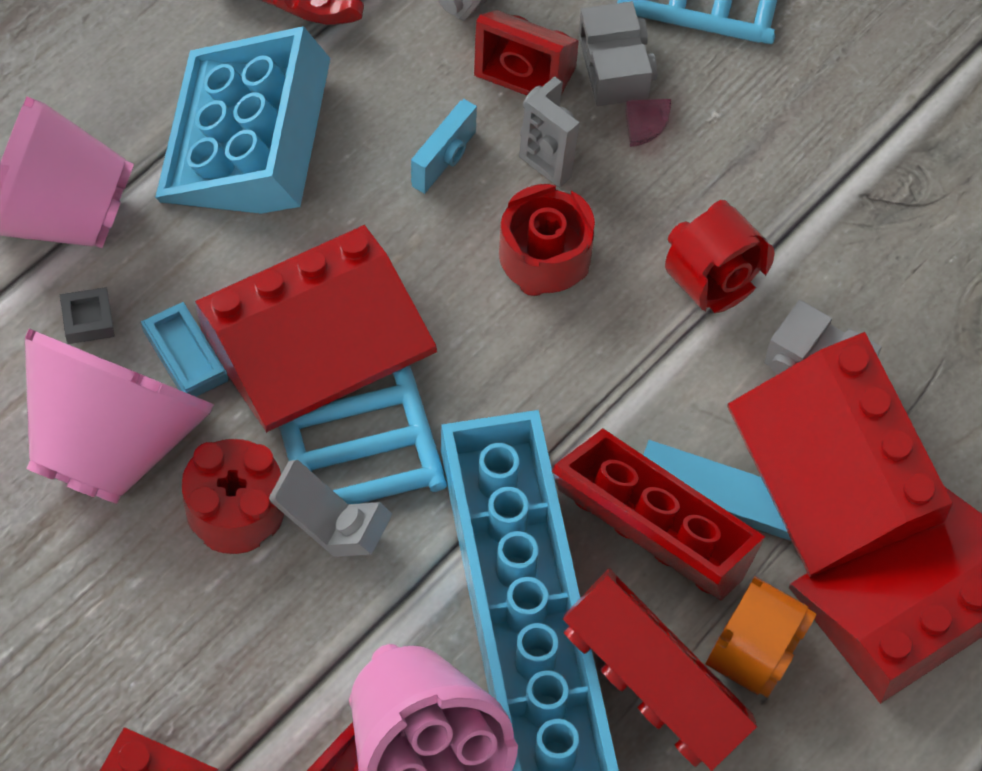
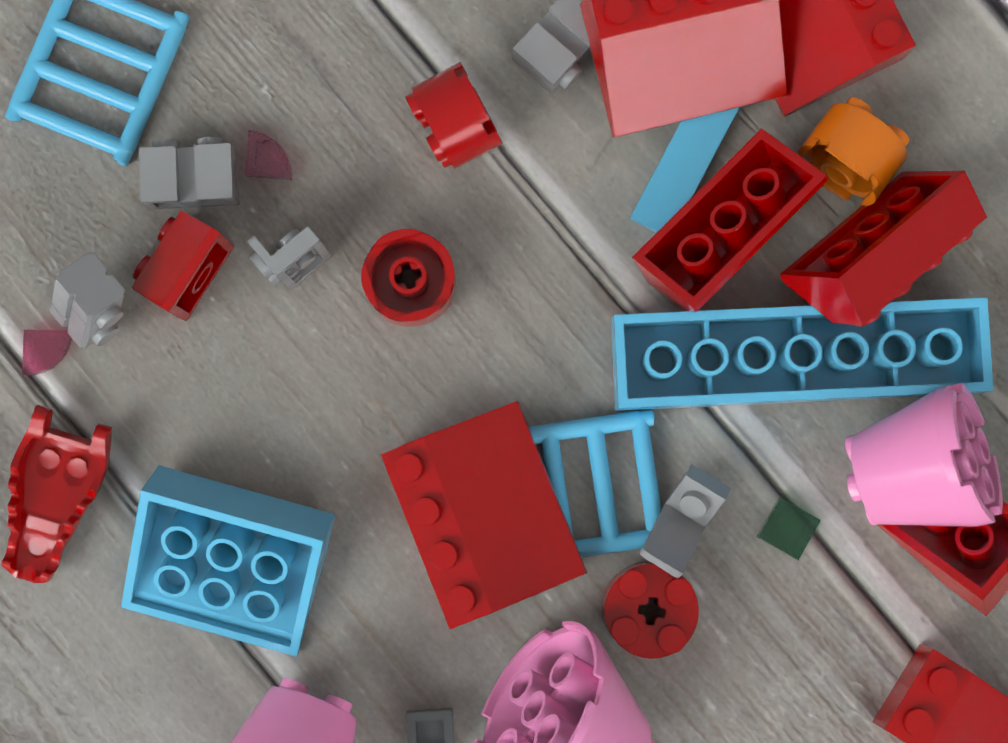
camera: 80 degrees left, 25 degrees up
medium azure tile [141,302,228,397] -> none
medium azure plate [411,99,477,194] -> none
none -> clear green tile [756,497,821,560]

